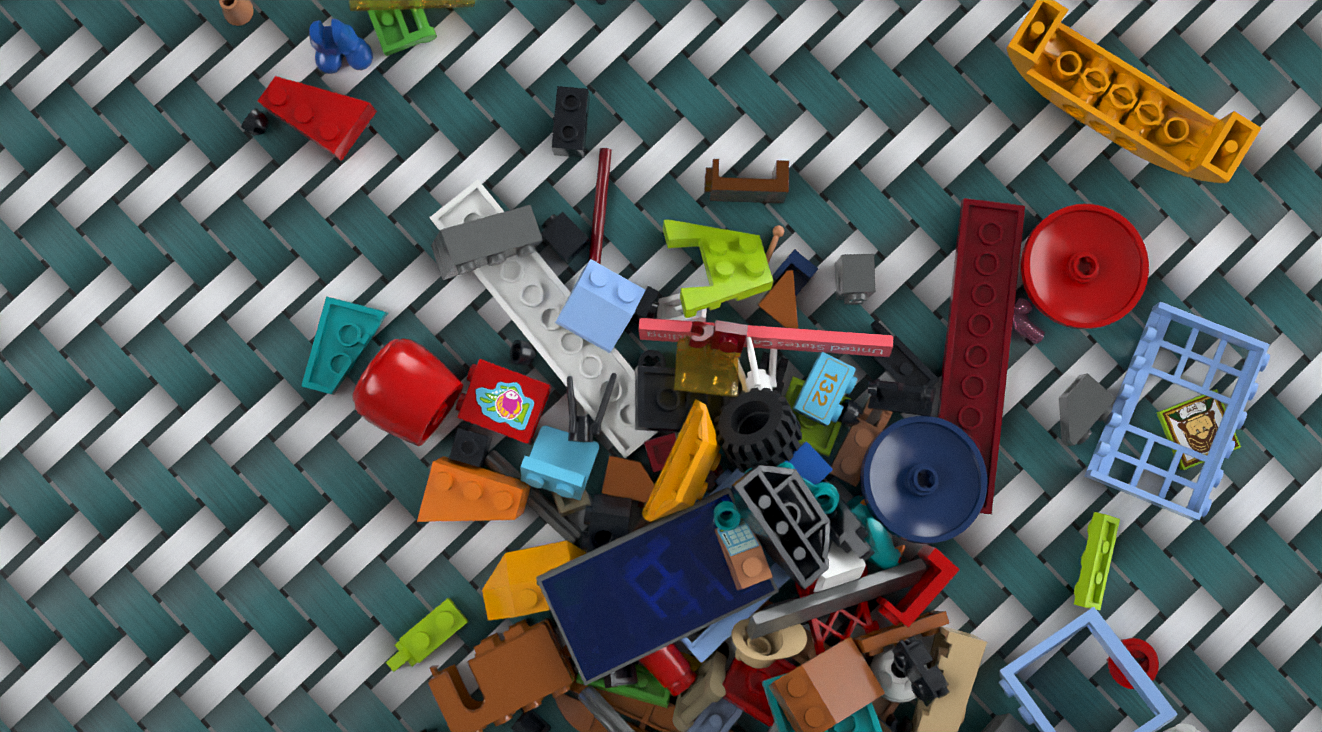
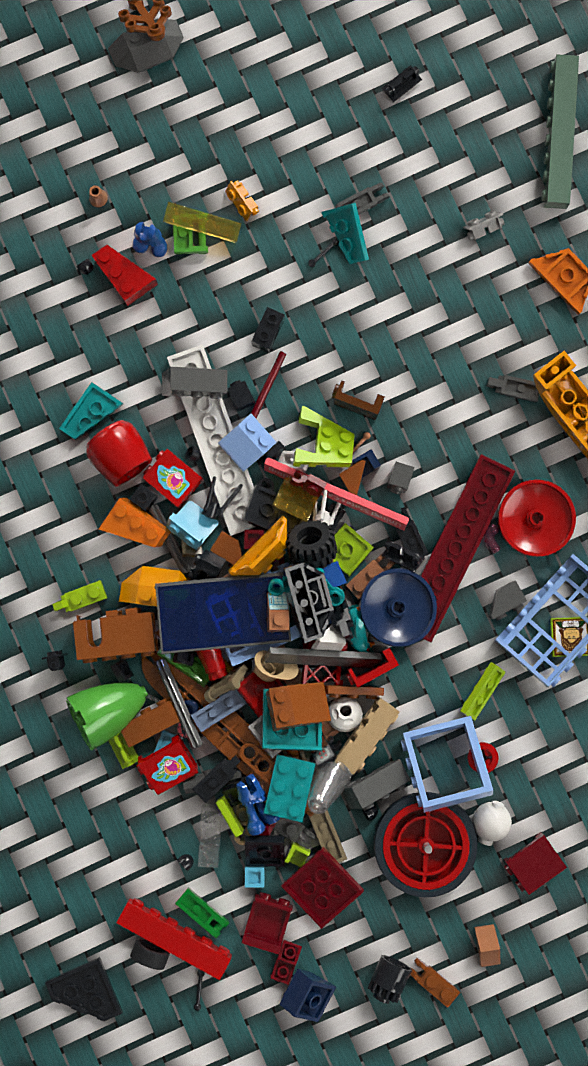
camera: 20 degrees right, 0 degrees up
medium azure brick [792,352,858,426] -> none
black hinge [837,399,863,426] -> none
black hinge [892,636,950,707] -> none
none -> dark grey hinge [486,375,539,403]

